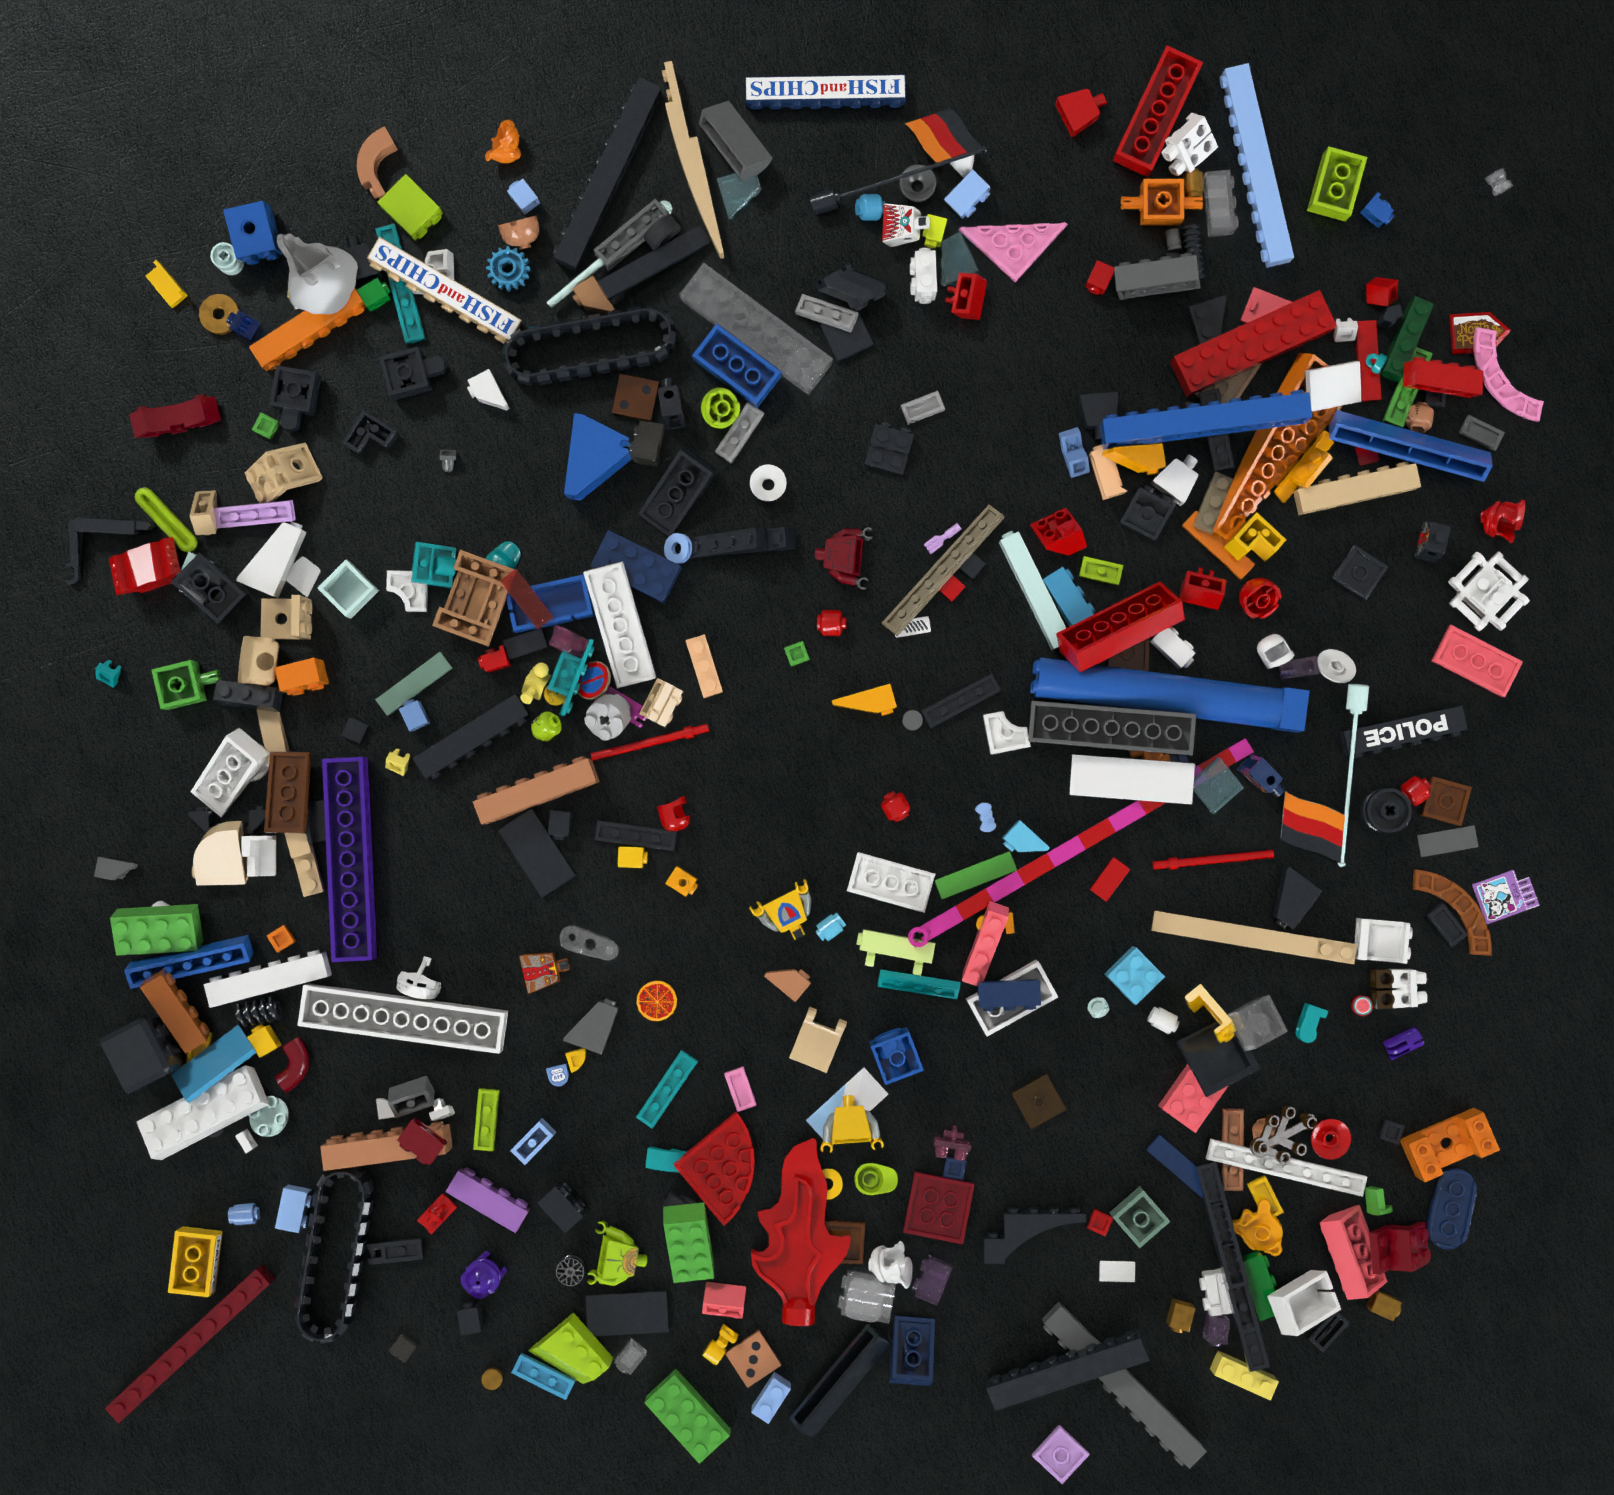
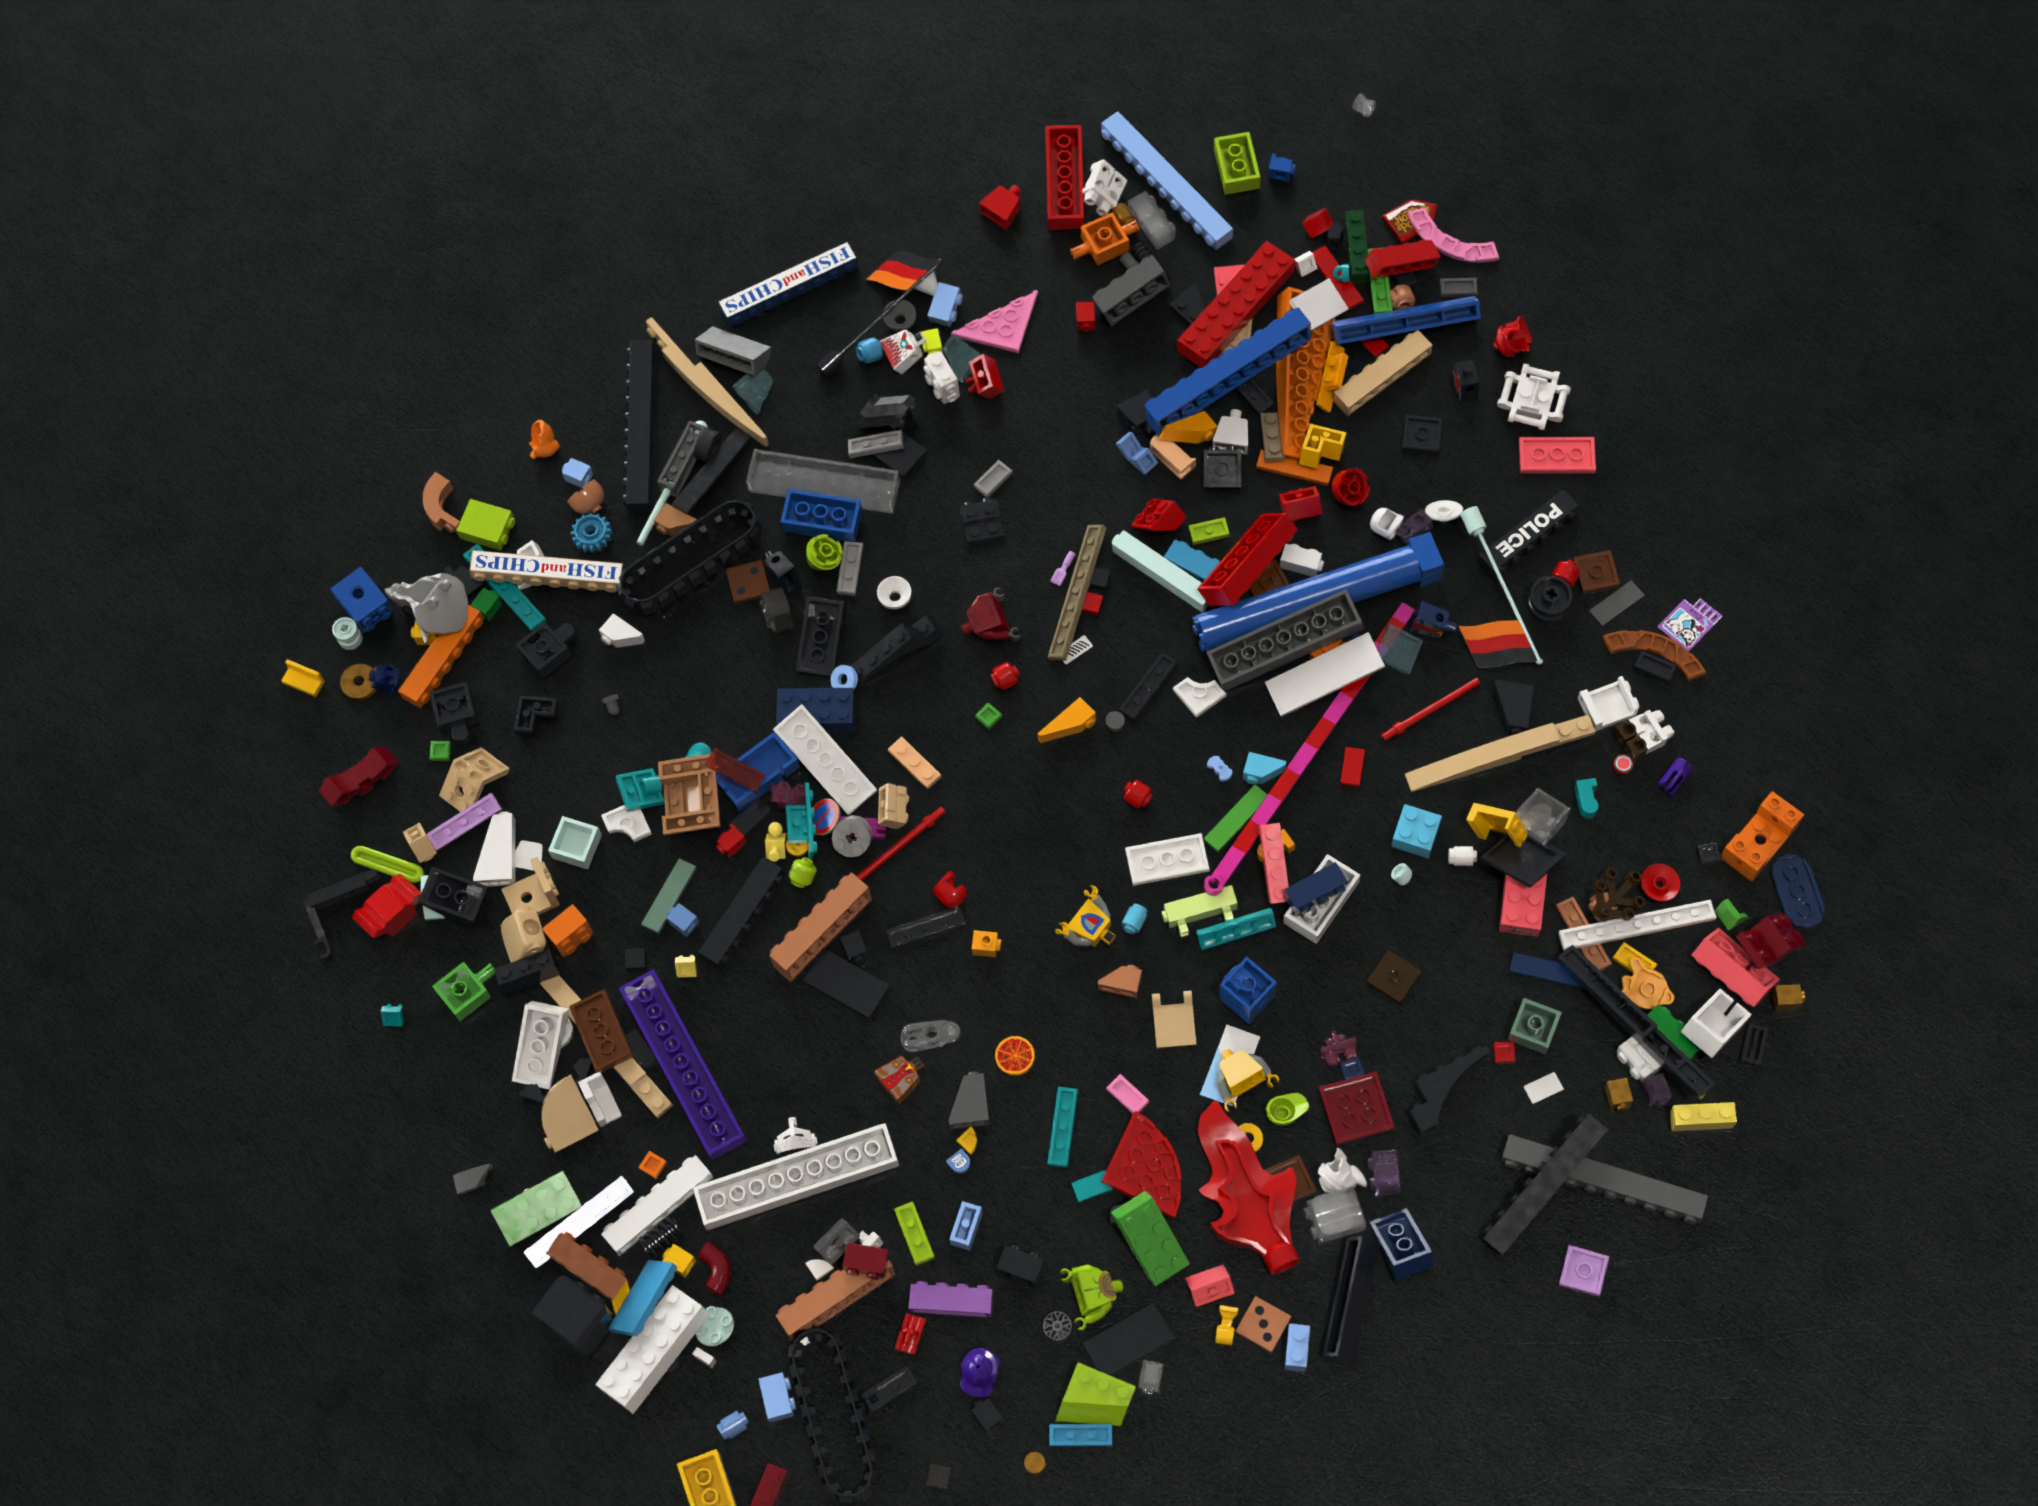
camera: 25 degrees left, 20 degrees down
blue ladder [564,413,632,501] -> none
yellow brick [618,846,648,868] -> none
bright green brick [644,1369,731,1464] -> none

